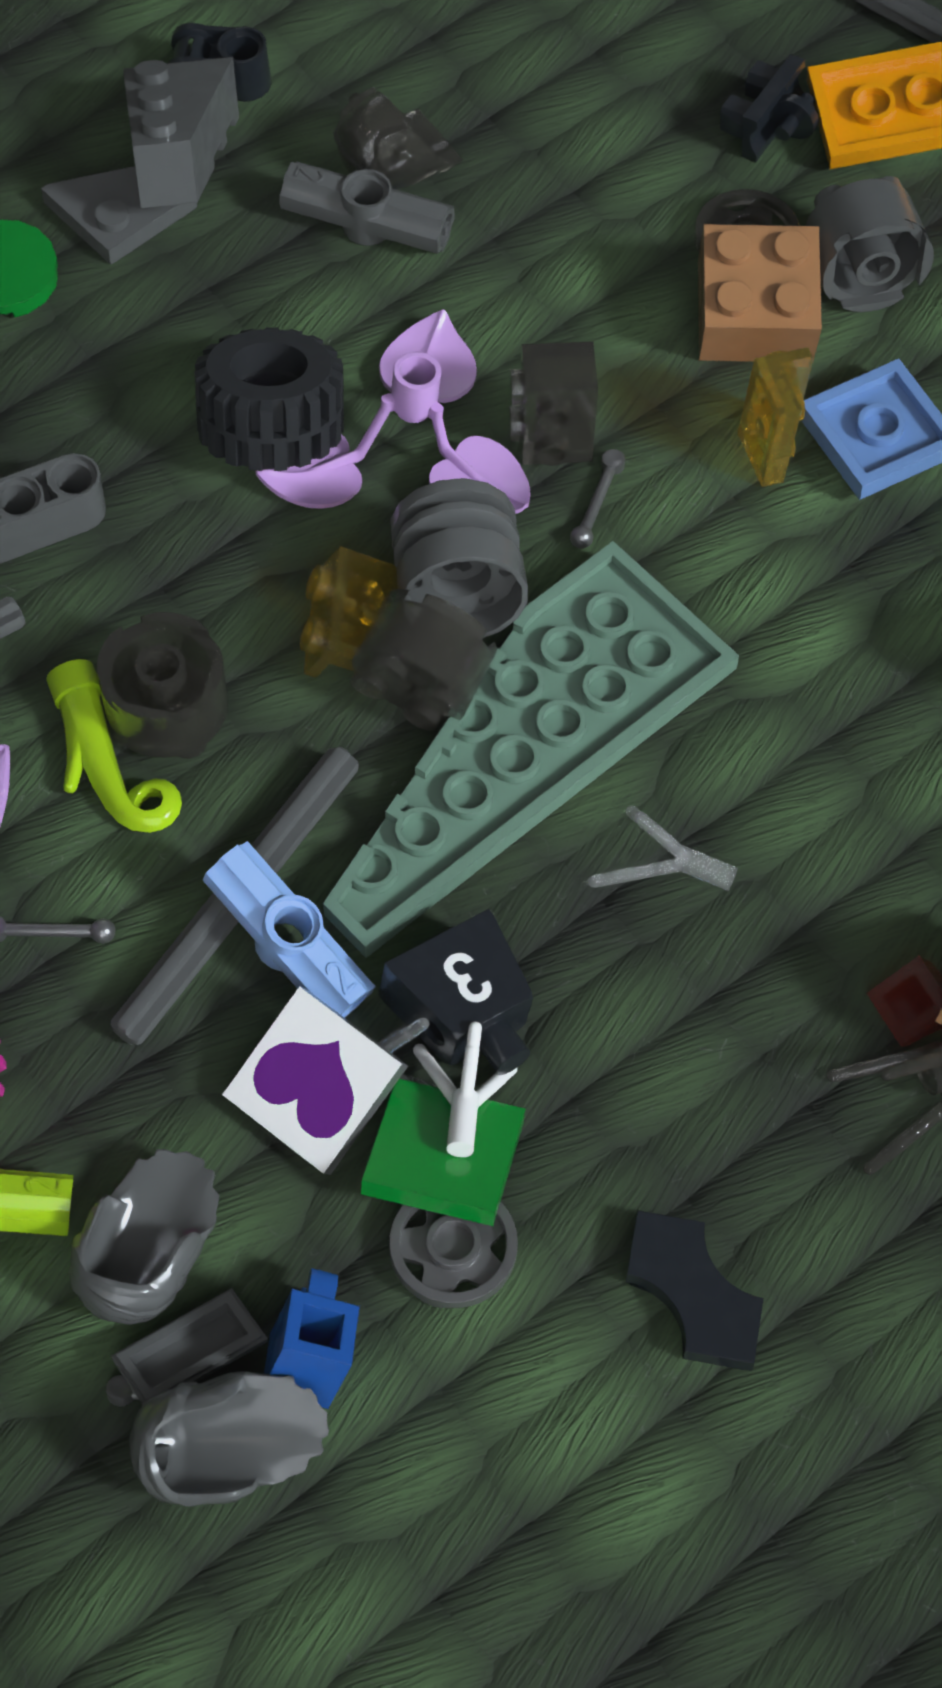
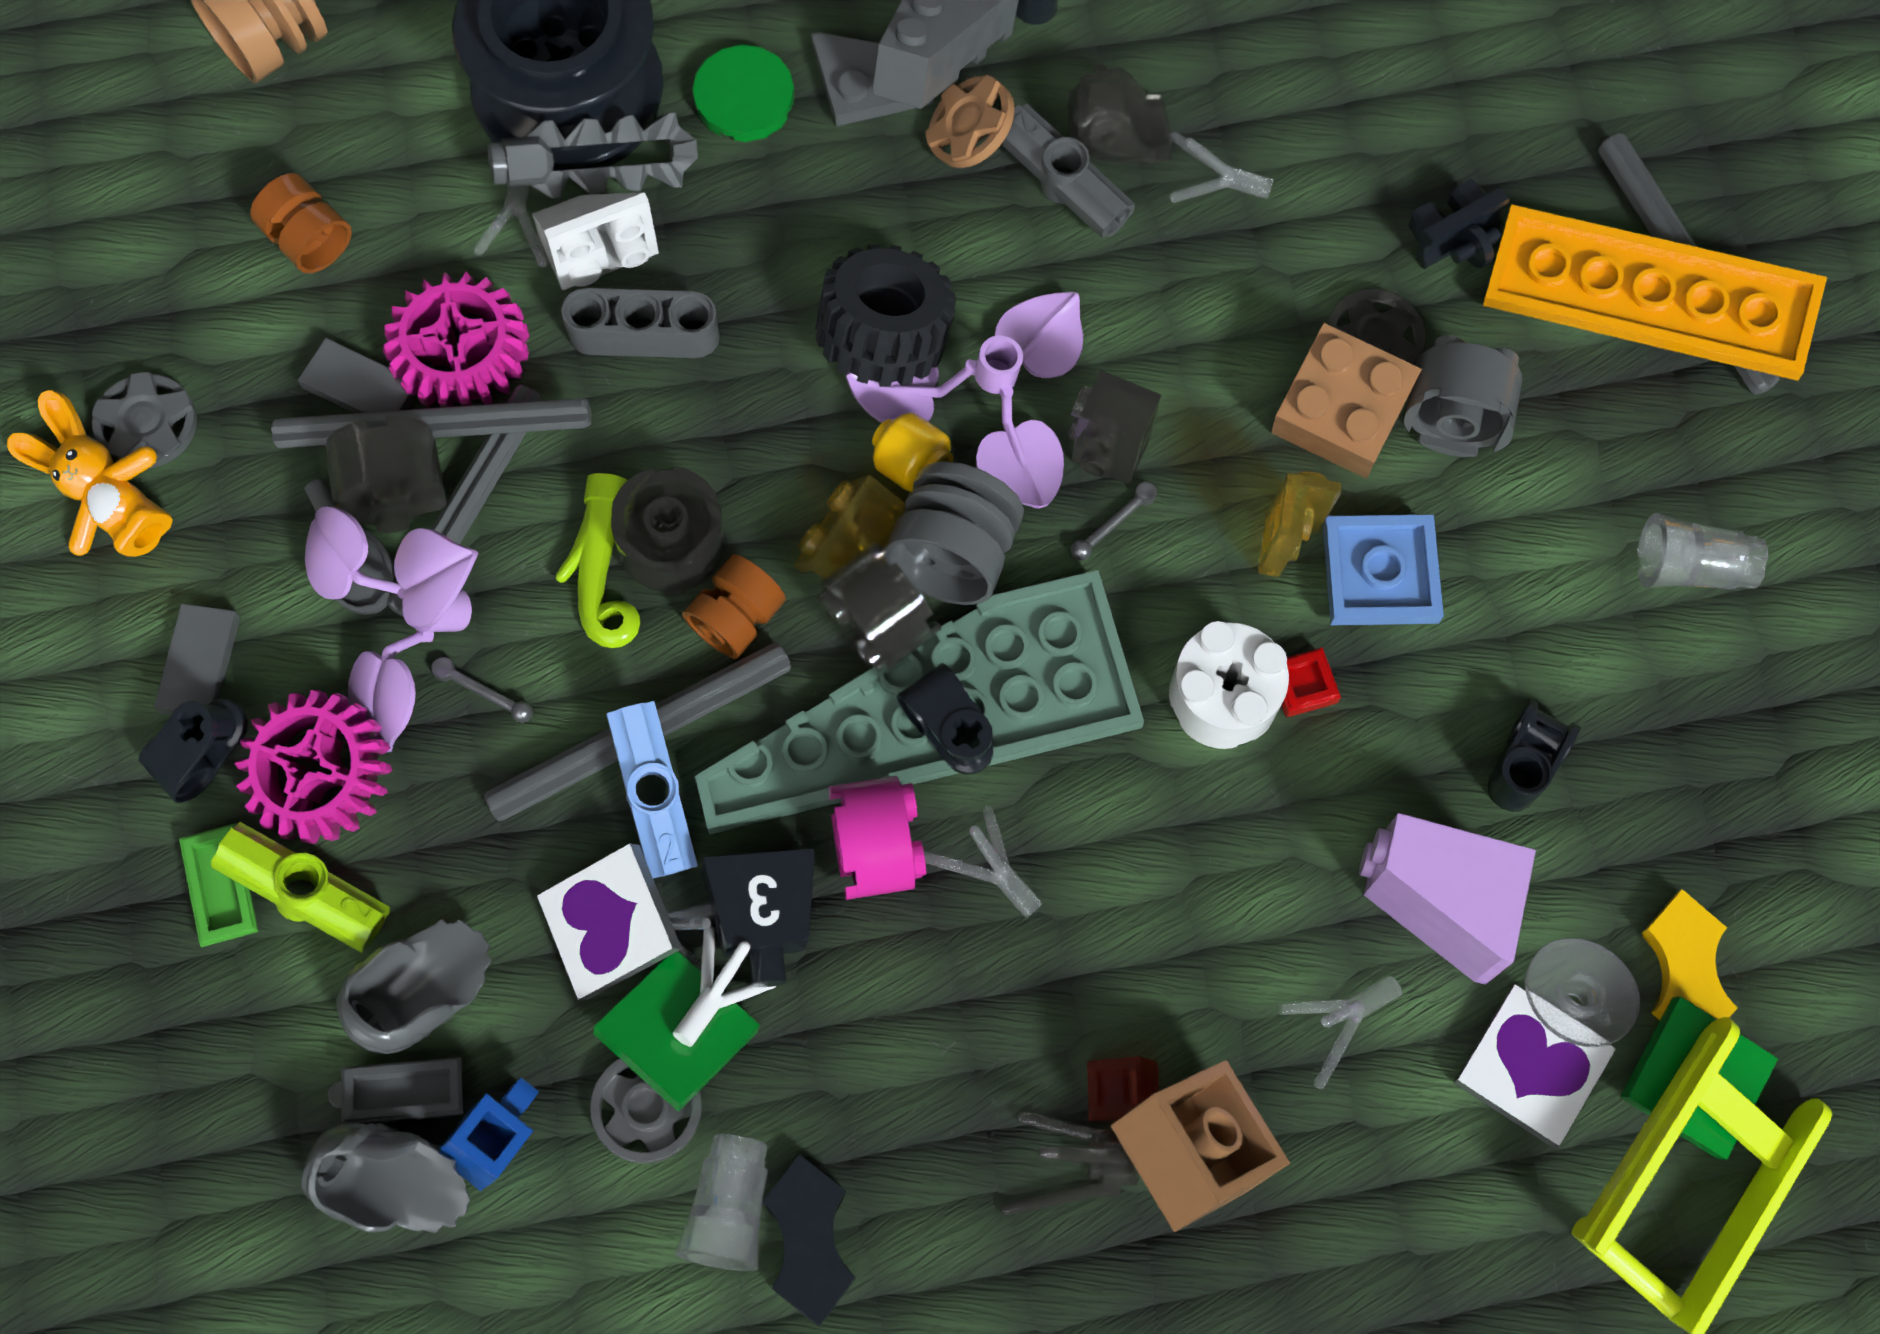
camera: 25 degrees right, 10 degrees up
none -> clear plant [675,1134,768,1271]
none -> dark orange wheel [682,554,786,659]
none -> dark pink brick [828,776,926,900]
none -> yellow head [872,412,954,492]
none -> black piece [896,663,994,775]
none -> medium nougat wheel [926,75,1015,168]
none -> white brick [1169,621,1289,749]
none -> clear plant [1170,132,1273,203]
none -> red tile [1282,647,1341,718]

